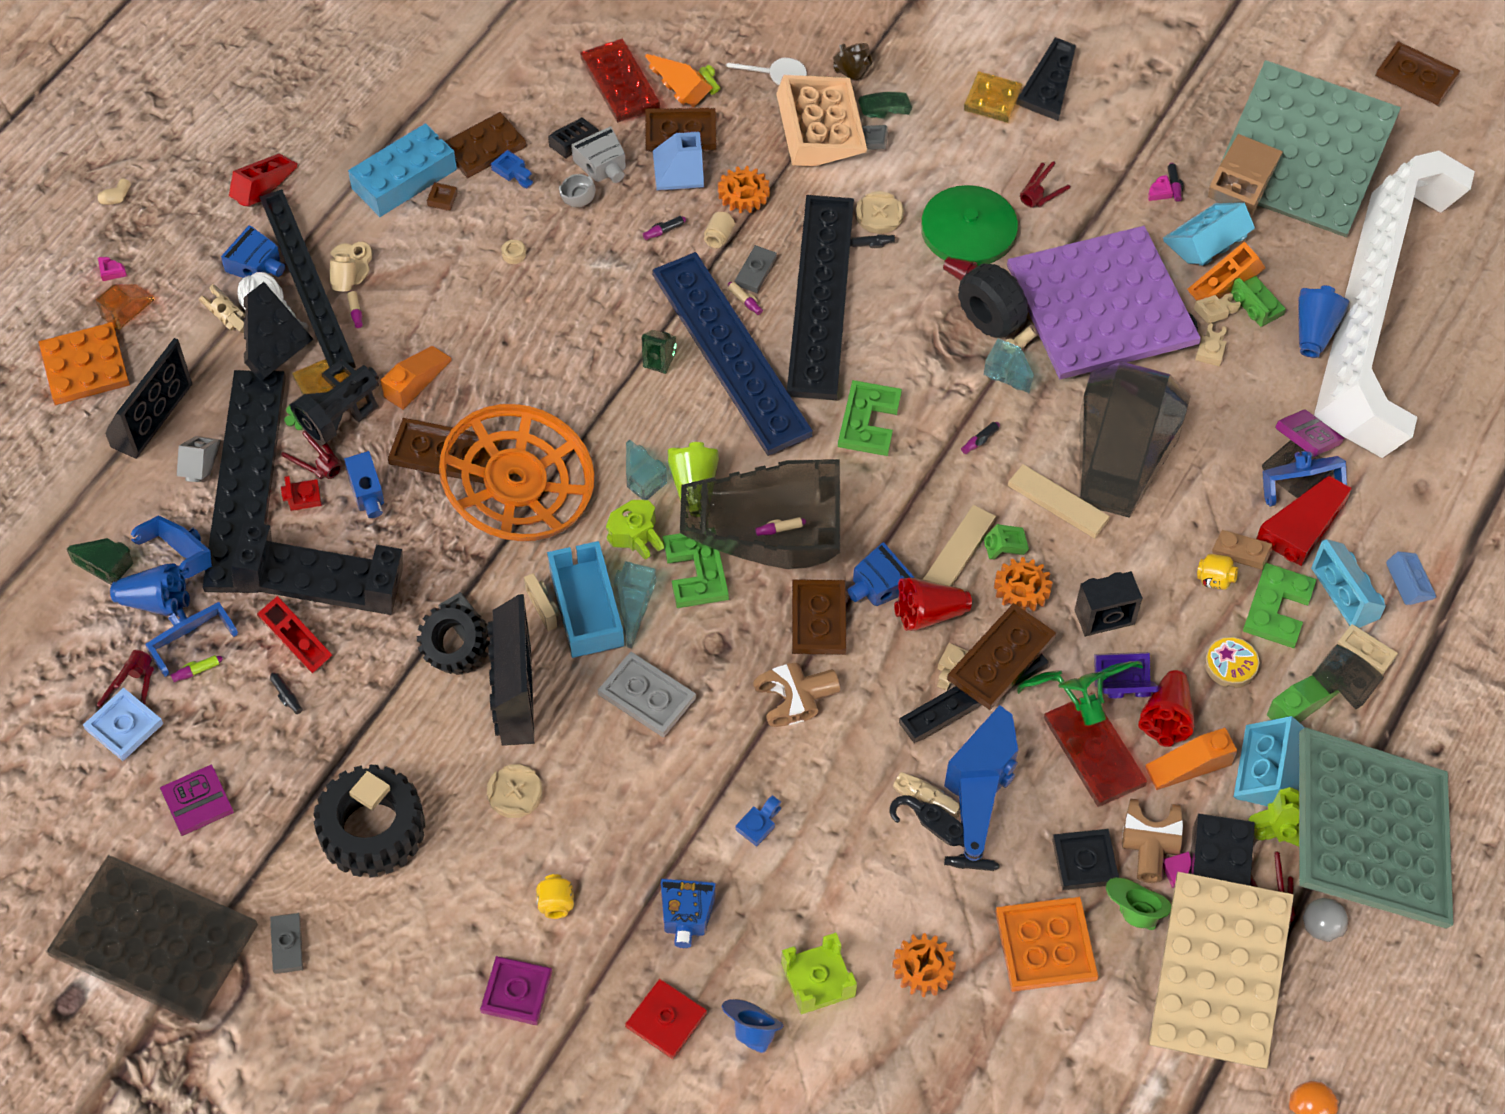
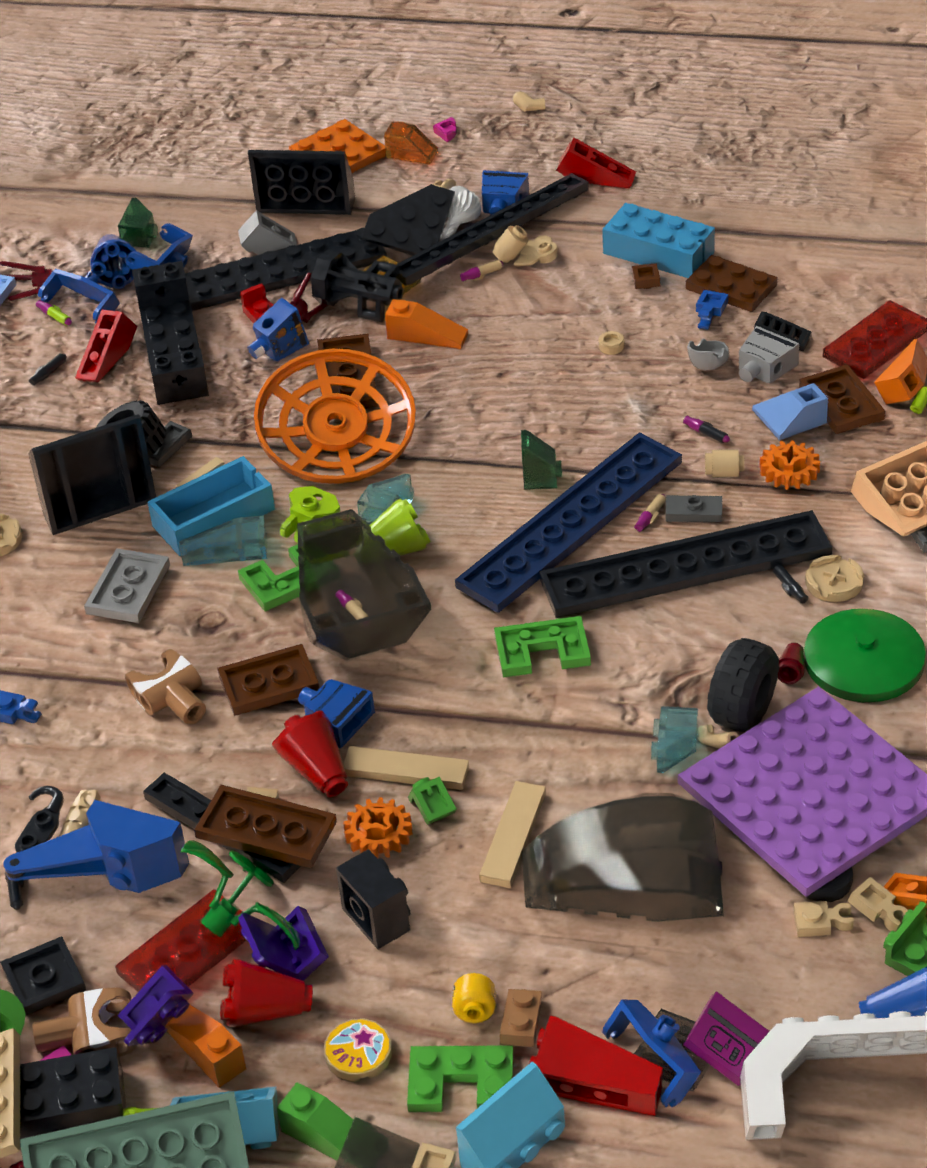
camera: 75 degrees right, 15 degrees down
black piece [961,422,1000,454] -> none
none -> dark purple bracket [118,965,194,1046]

